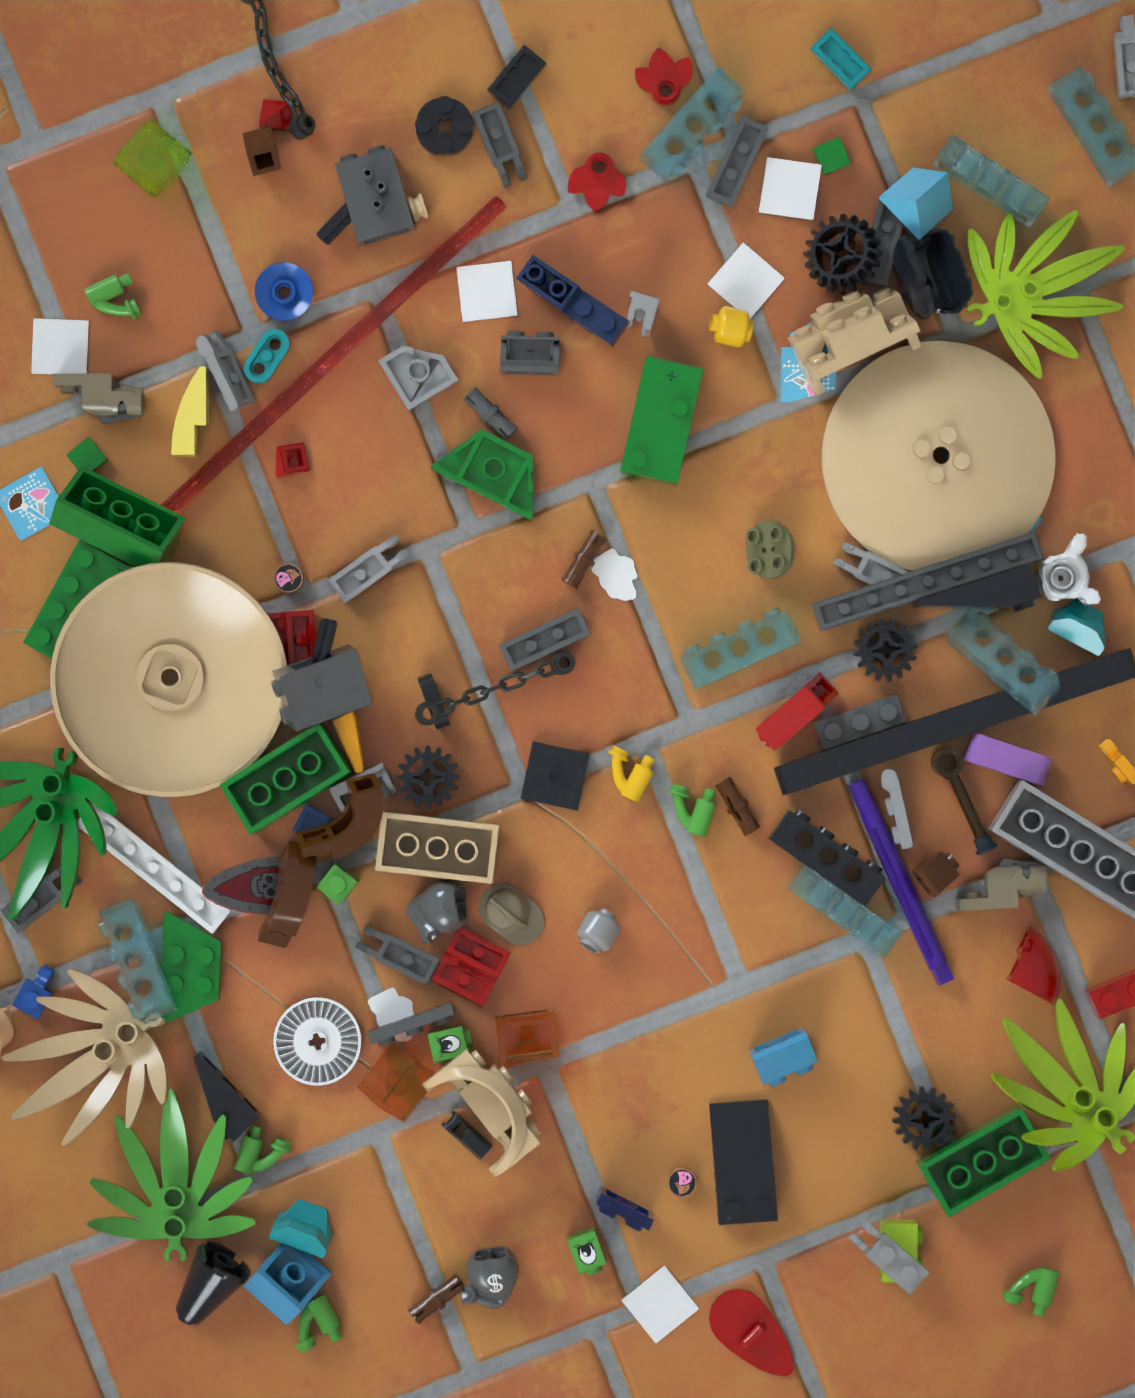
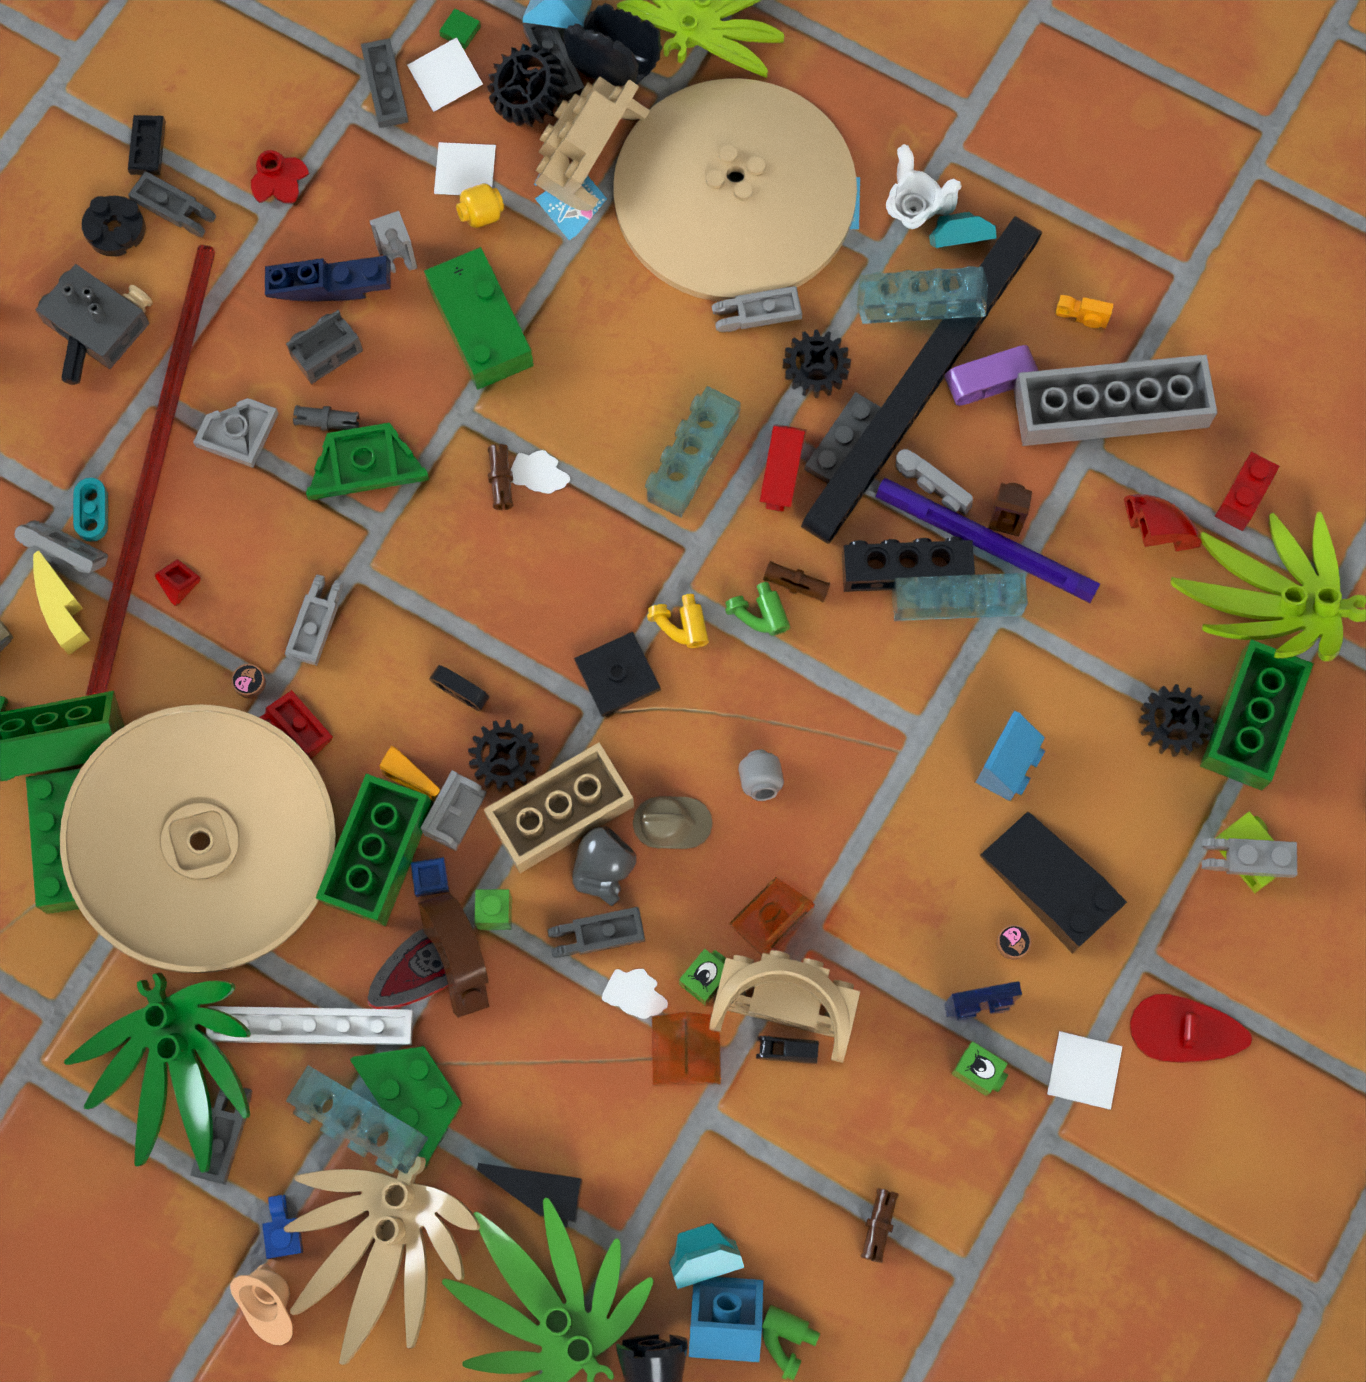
camera: 40 degrees left, 15 degrees down
bright green plant [234,1124,292,1174] -> none
blue dish [255,262,313,321] -> none
dark grey piece [271,618,372,731] -> none
piece [273,997,361,1086] -> none
reddish brown arch [295,773,384,860] -> none
dark grey plate [367,1001,455,1046] -> none
pearl dark grey piece [415,651,575,726] -> none
red slope [430,927,511,1008] -> none
white sticker [456,261,518,322] -> none
dark grey piece [461,1246,519,1309] -> none
dark grey plate [499,608,591,672] -> none
red plate [635,48,693,106] -> none
clear light blue brick [640,67,745,182] -> none
olive plate [746,521,795,579] -> none
dark grey tile [811,532,1044,632] -> none
black slope [912,563,1041,612] -> none
dark brown piece [931,748,998,855] -> none
dark tan plate [956,859,1047,911] -> none

